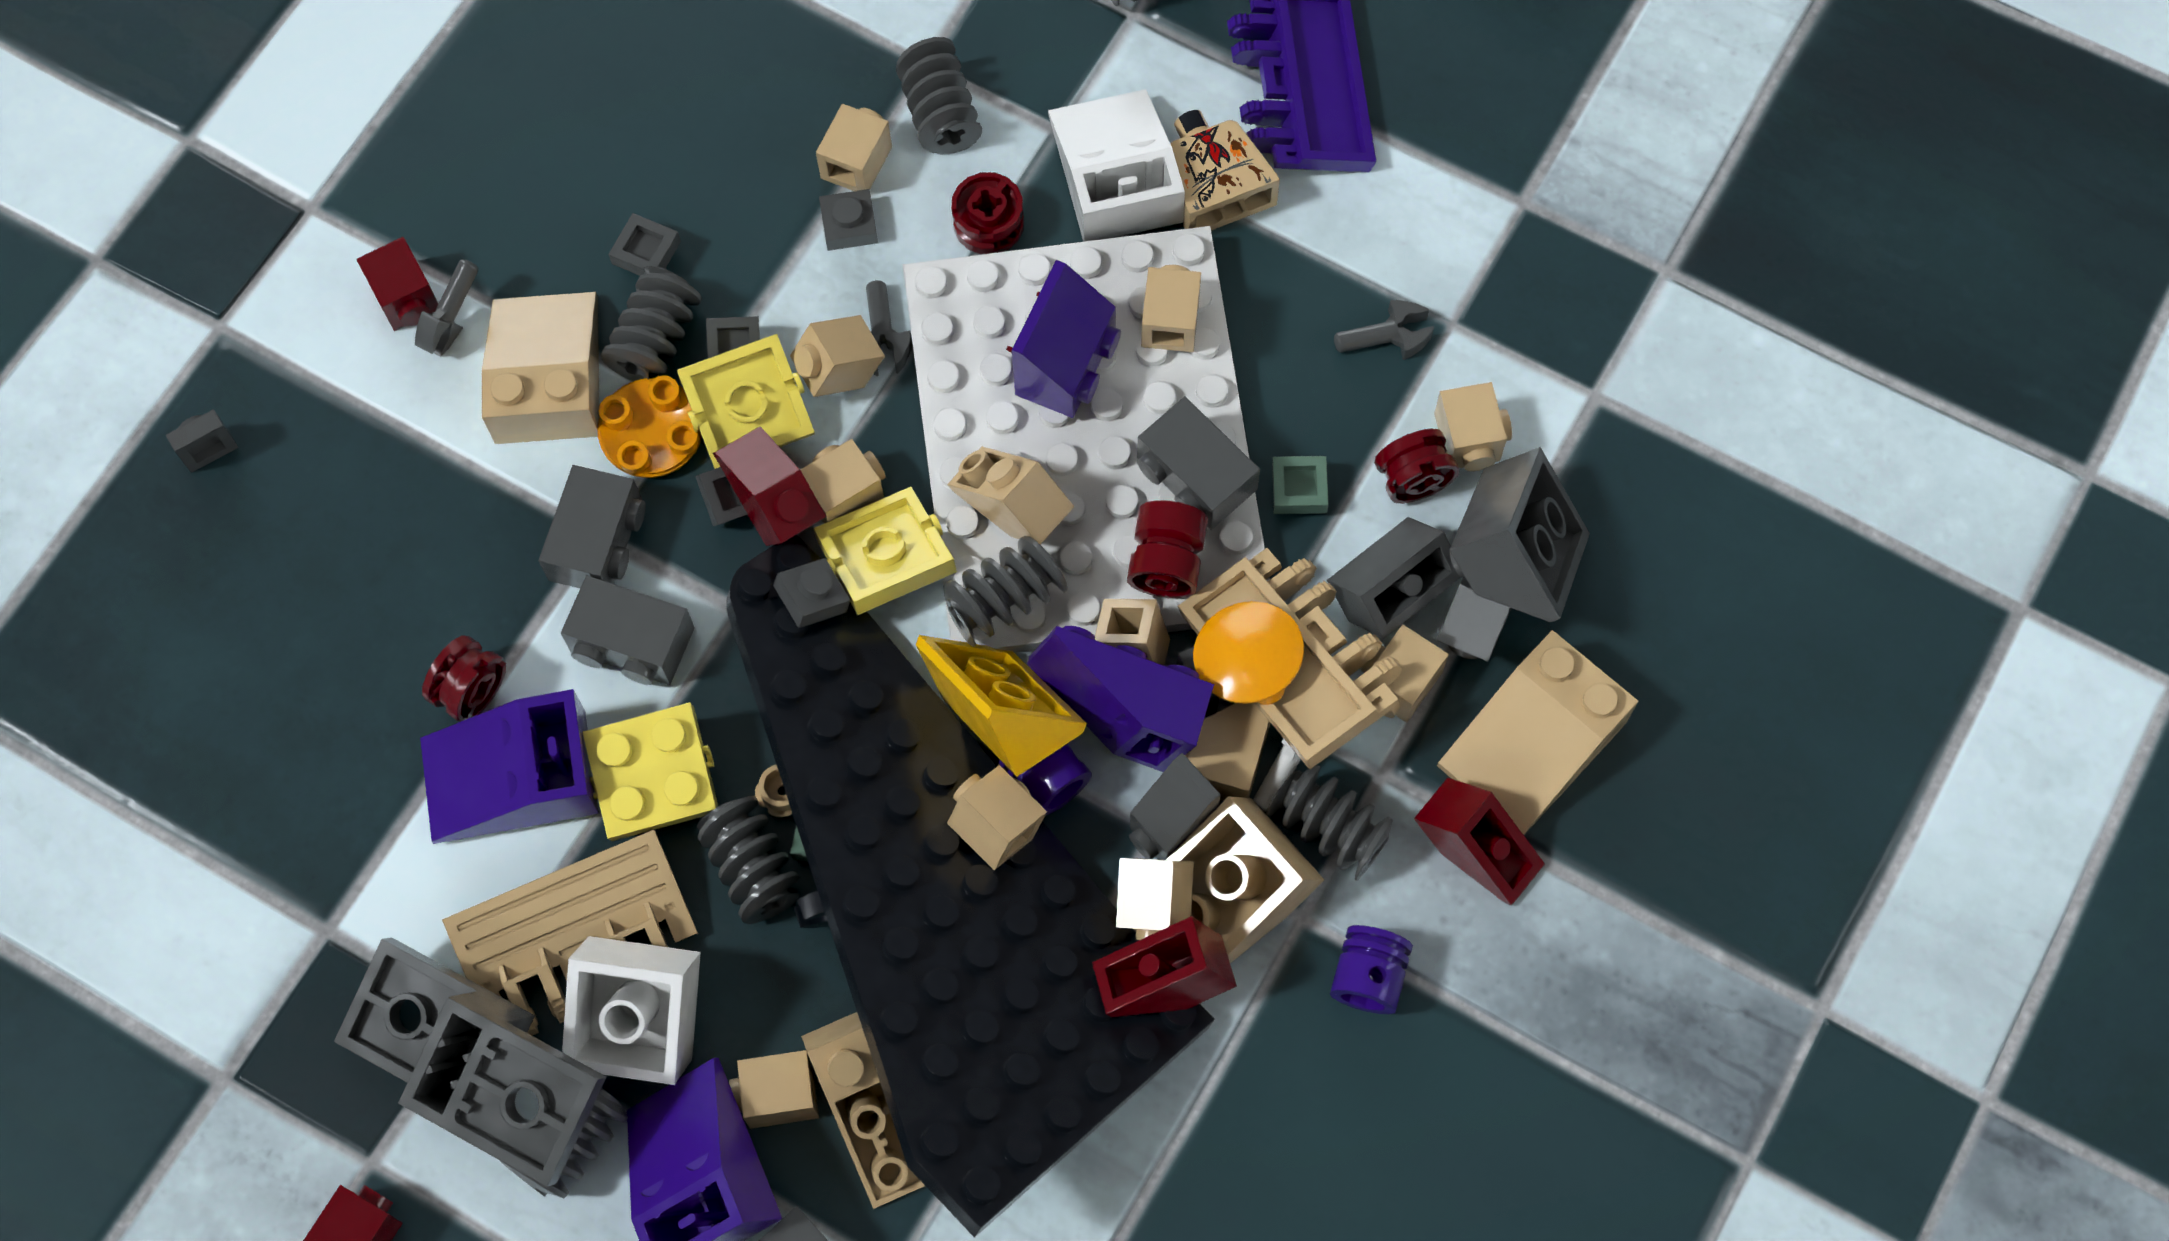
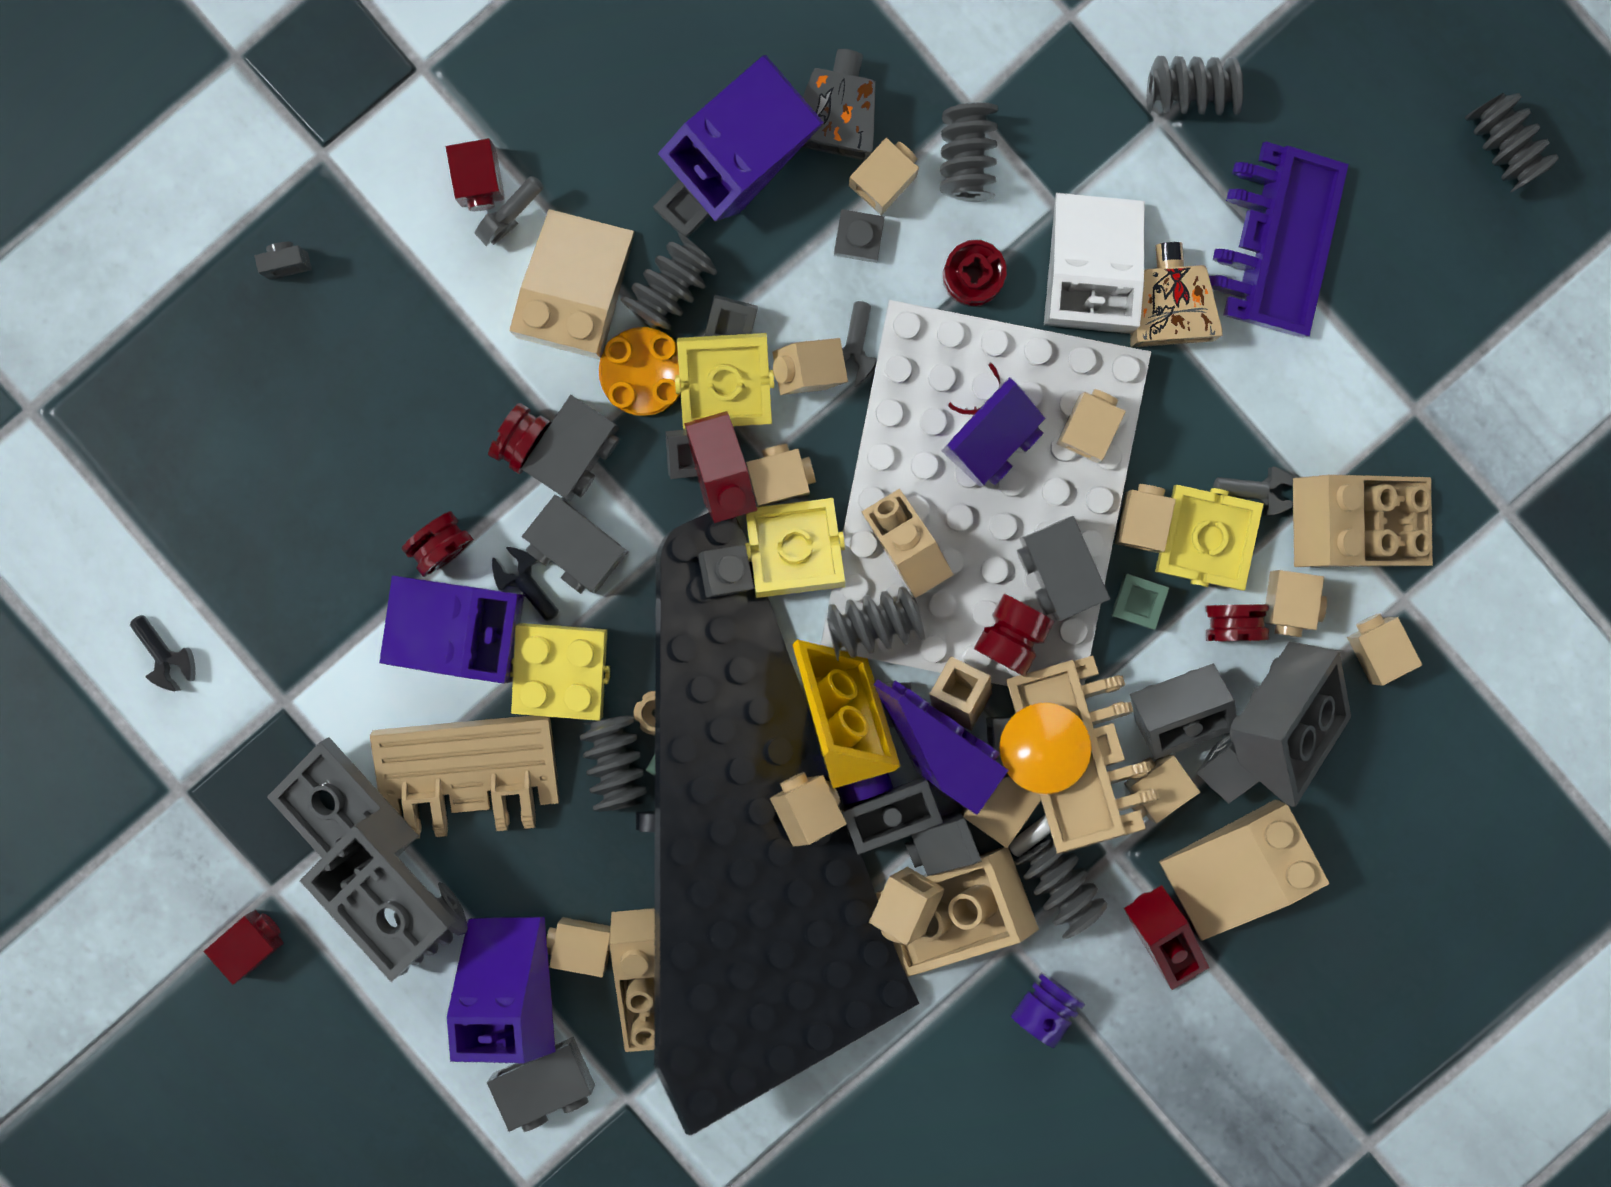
camera: 15 degrees right, 20 degrees up
white brick [562,936,701,1085] -> none
dark red slope [1092,916,1237,1017] -> none
none -> black bar [130,615,195,691]
none -> dark red wheel [488,403,552,474]
none -> black bar [492,547,559,621]
none -> dark purple slope [658,55,824,221]
none -> dark grey torso [802,49,876,160]
none -> dark grey brick [841,777,943,855]
none -> tan brick [1114,484,1176,553]
none -> light yellow plate [1155,485,1264,591]
none -> tan slope [1293,475,1433,567]
none -> tan brick [1347,613,1422,686]

